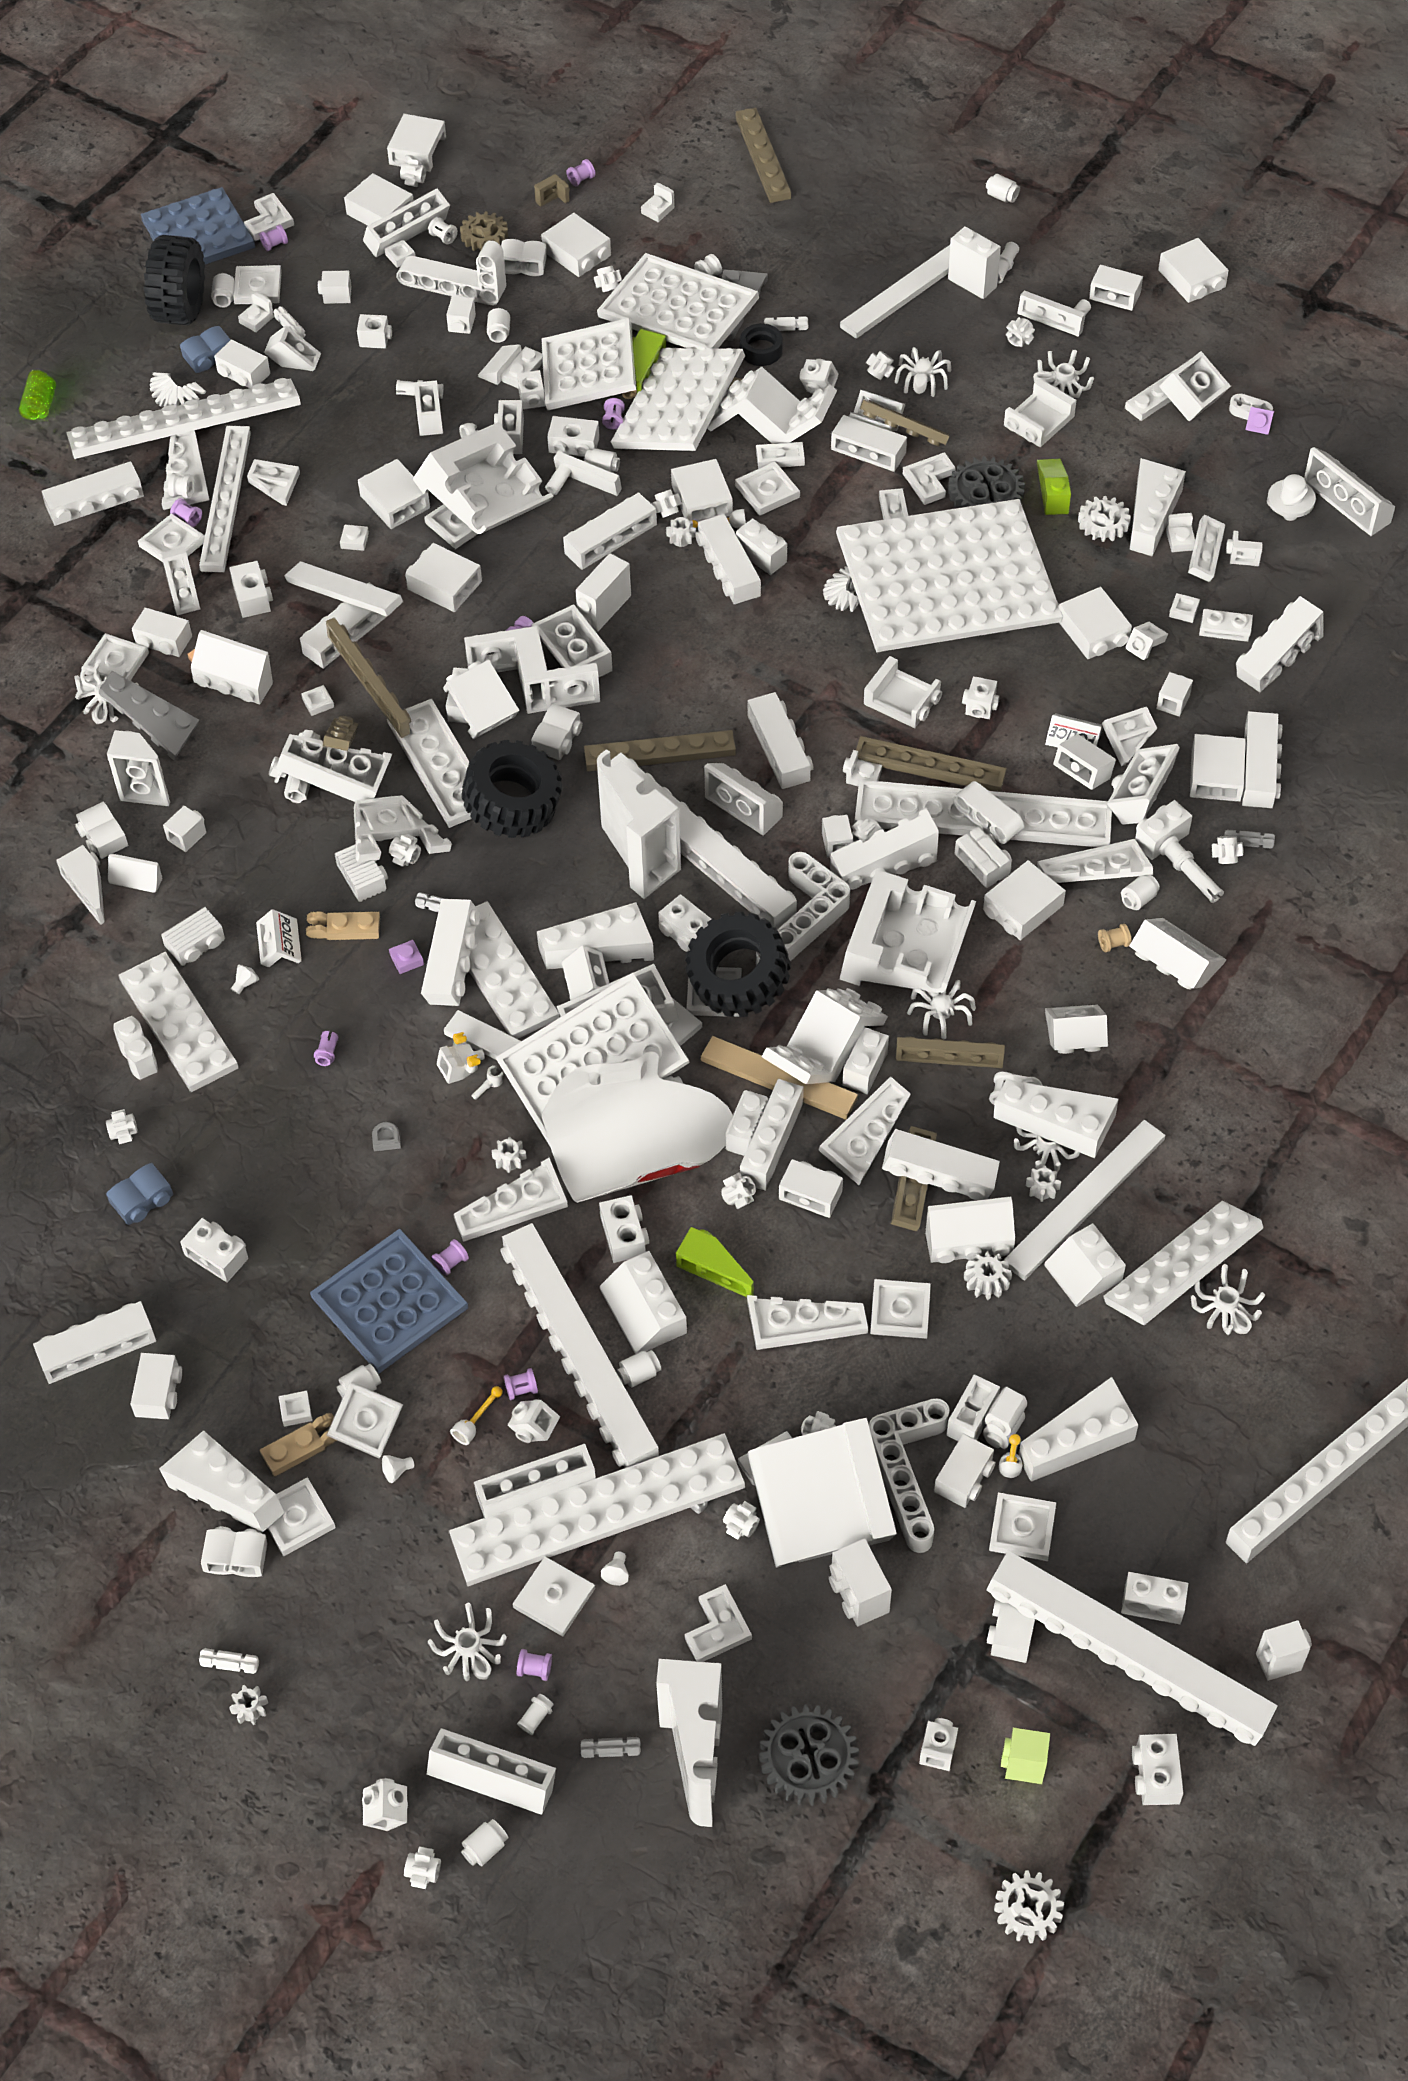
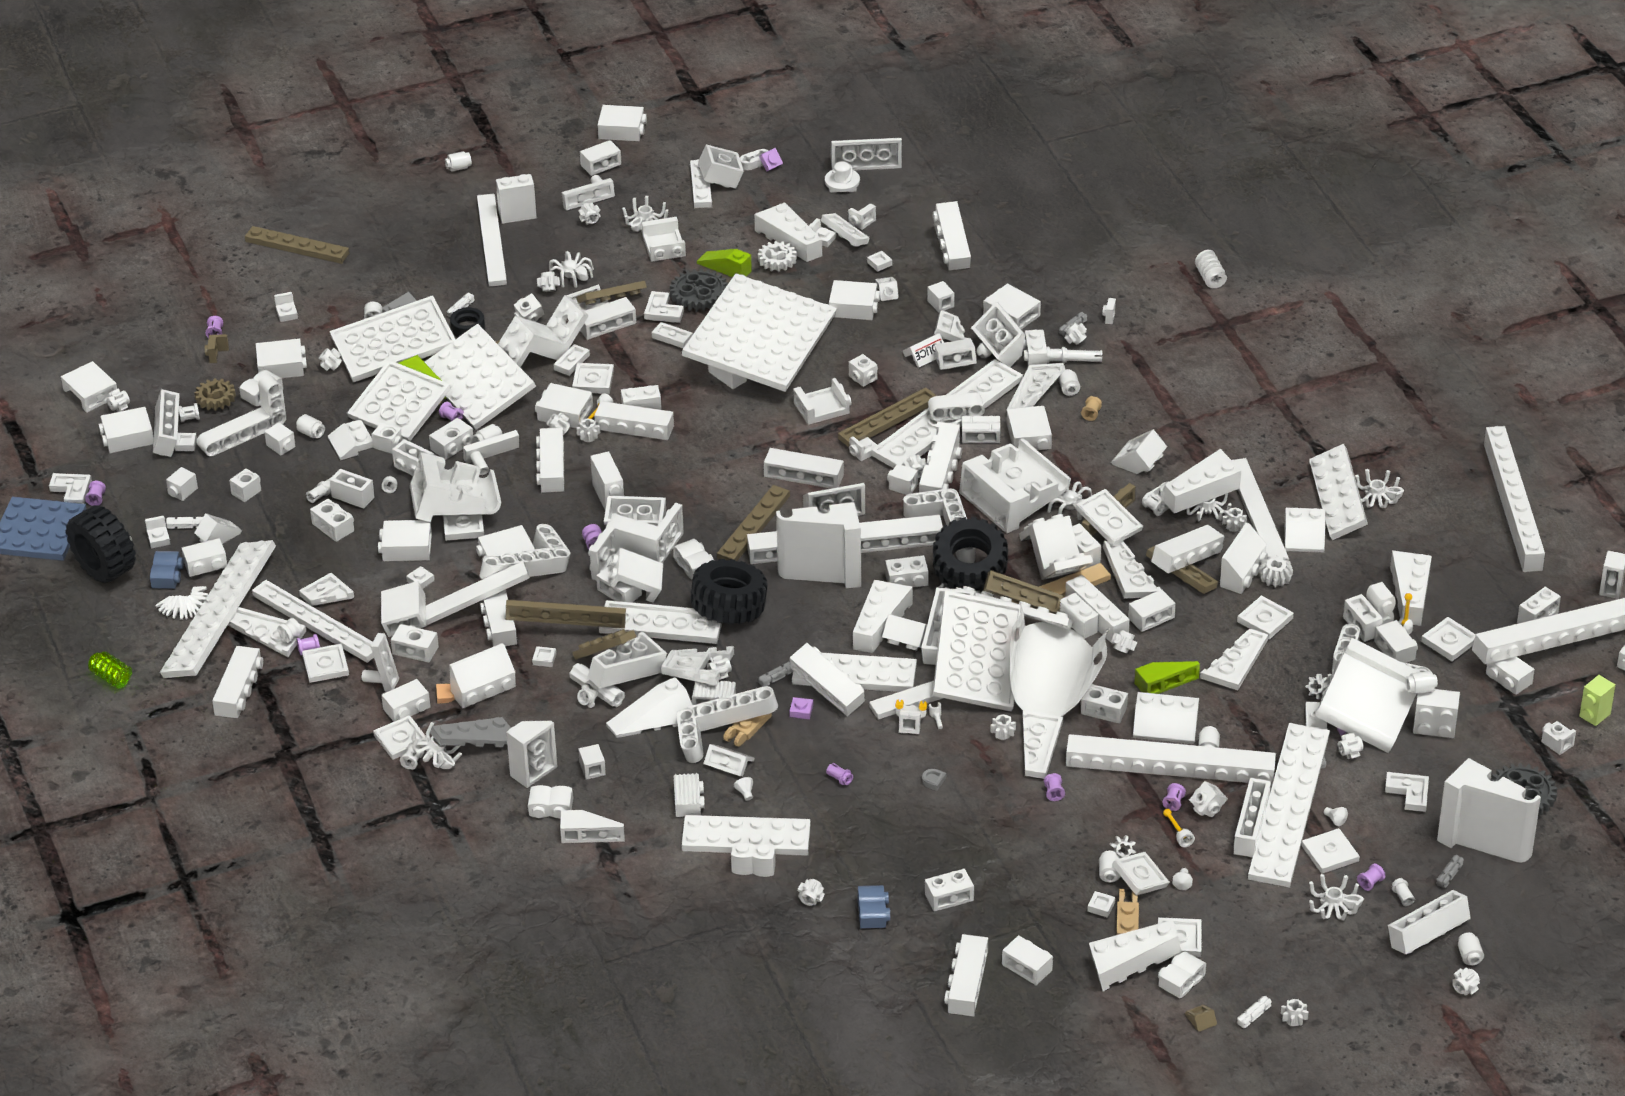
camera: 55 degrees left, 15 degrees down
white slope [108,854,162,892] -> none
white plate [233,265,282,304] -> none
sand blue plate [310,1229,468,1374] -> none
white brick [362,1778,408,1831] -> none
white hair [823,566,859,612] -> none
white slope [1130,918,1226,990] -> none
white bracket [1199,609,1253,642] -> none
white brick [1242,711,1282,808] -> none
none -> white brick [310,499,354,542]
none -> white brick [381,581,426,637]
none -> white beam [479,524,570,579]
none -> white wedge [606,677,692,738]
none -> white beam [677,686,778,763]
none -> white plate [956,586,1073,629]
none -> dark tan plate [983,571,1064,614]
none -> white tile [1075,489,1143,546]
none -> white plate [1102,298,1116,324]
none -> white gear [1110,835,1136,858]
none -> dark tan slope [1185,1005,1217,1031]
none -> white brick [1405,671,1438,694]

